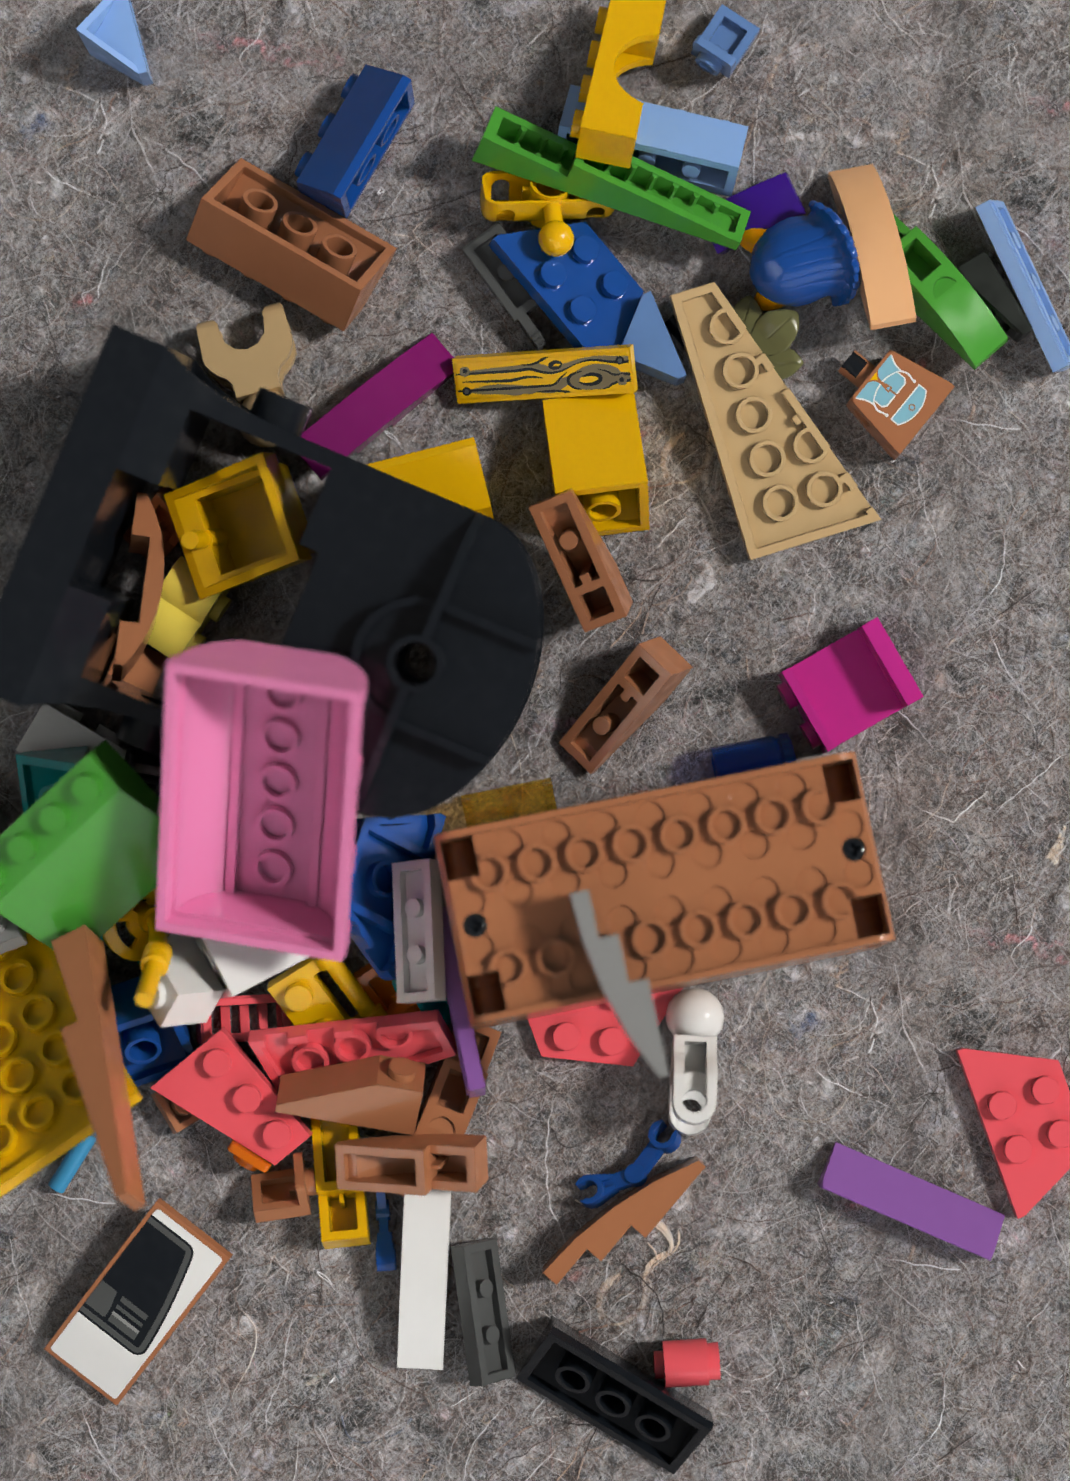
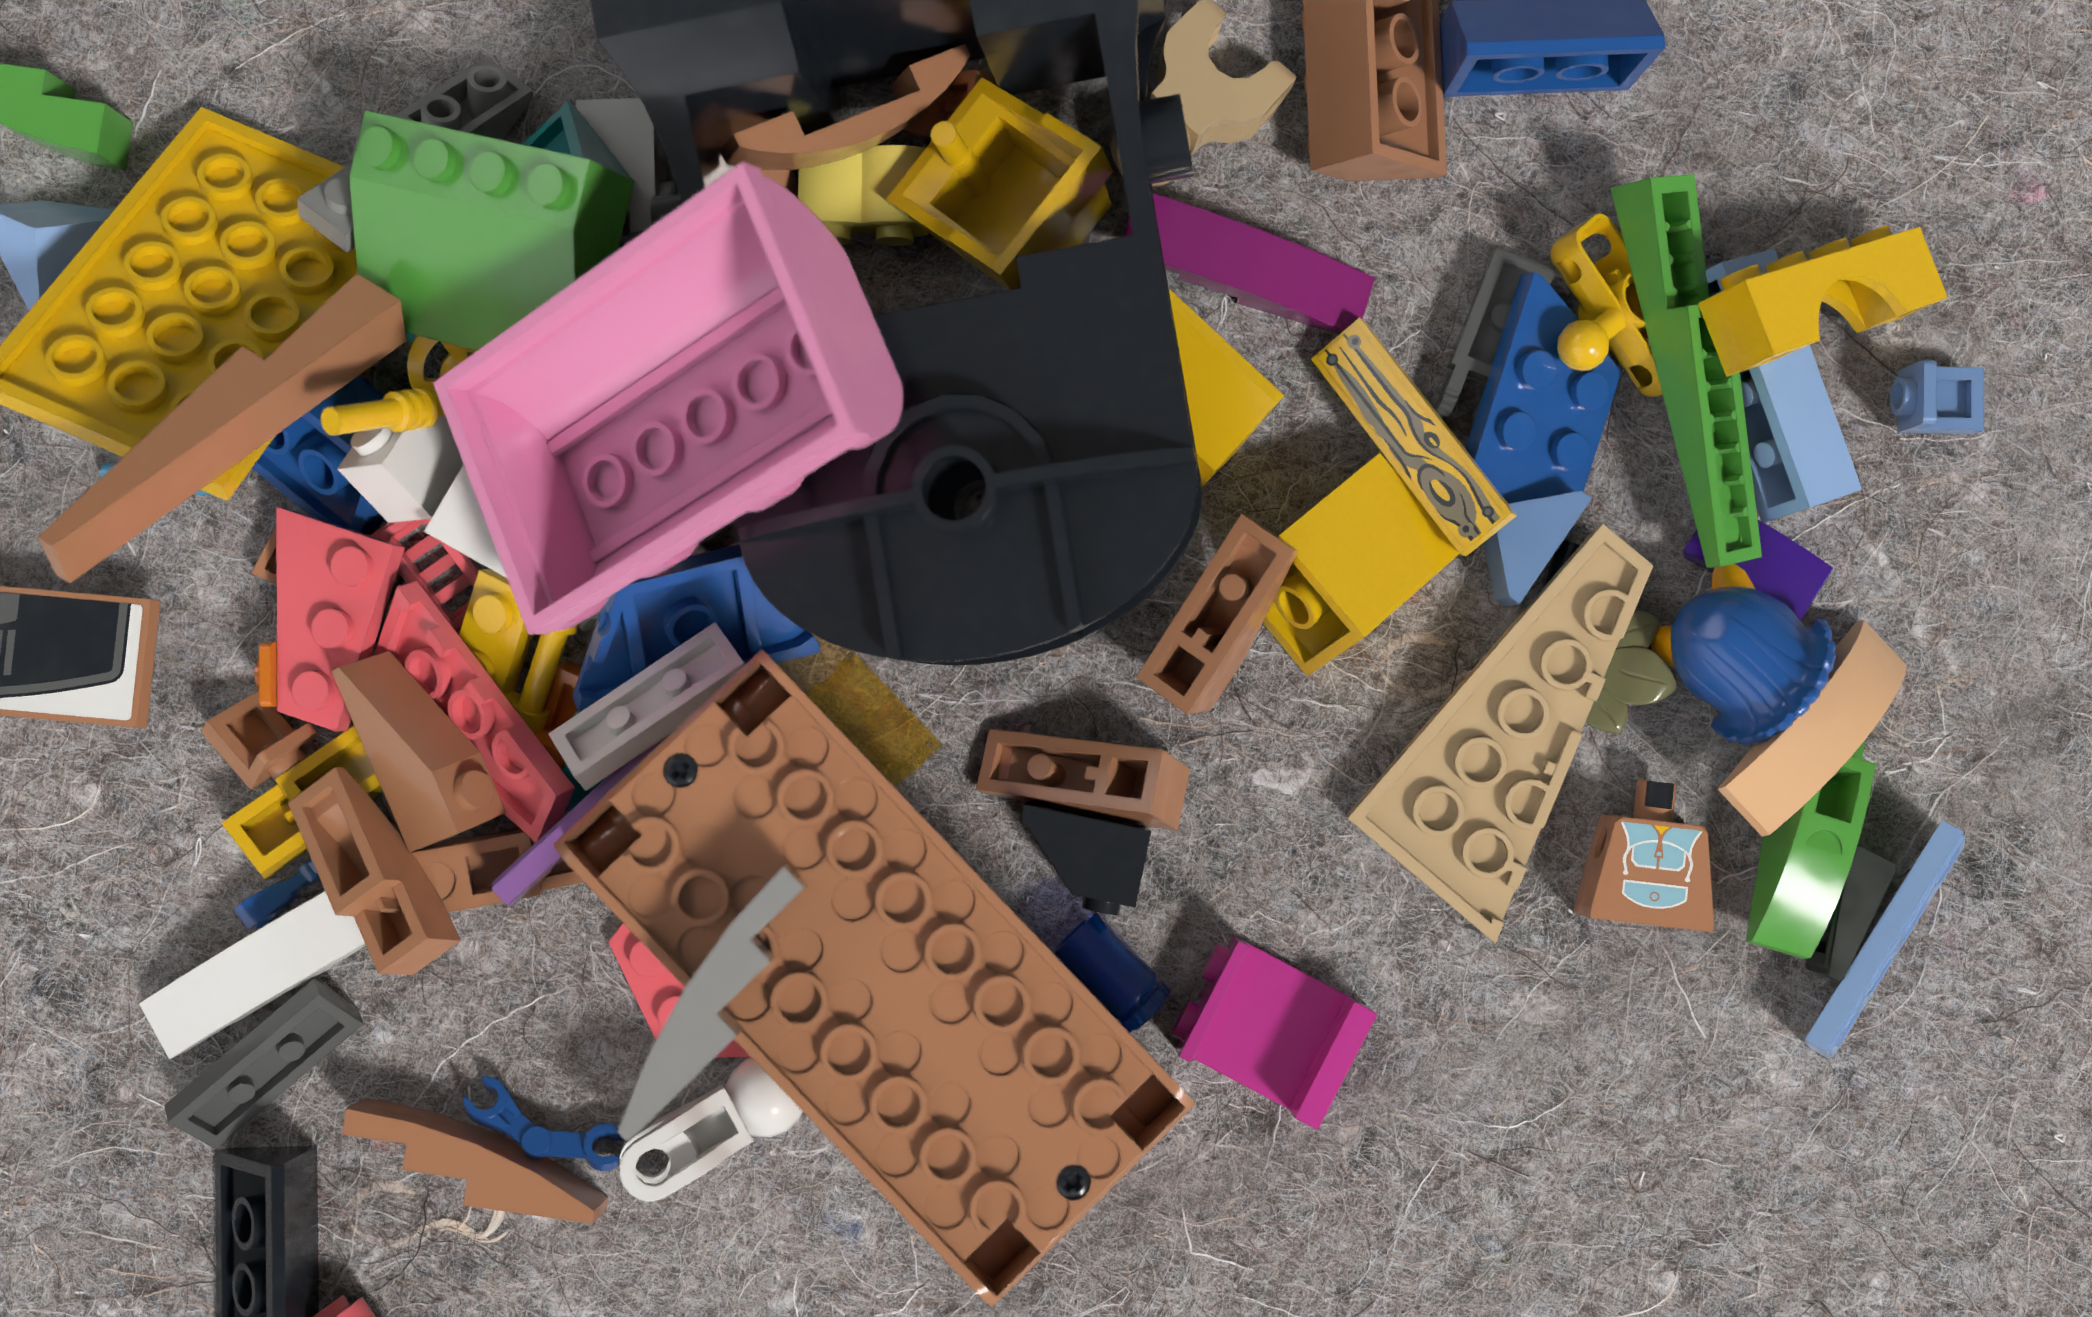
camera: 60 degrees right, 0 degrees up
none -> black slope [1022,803,1151,915]

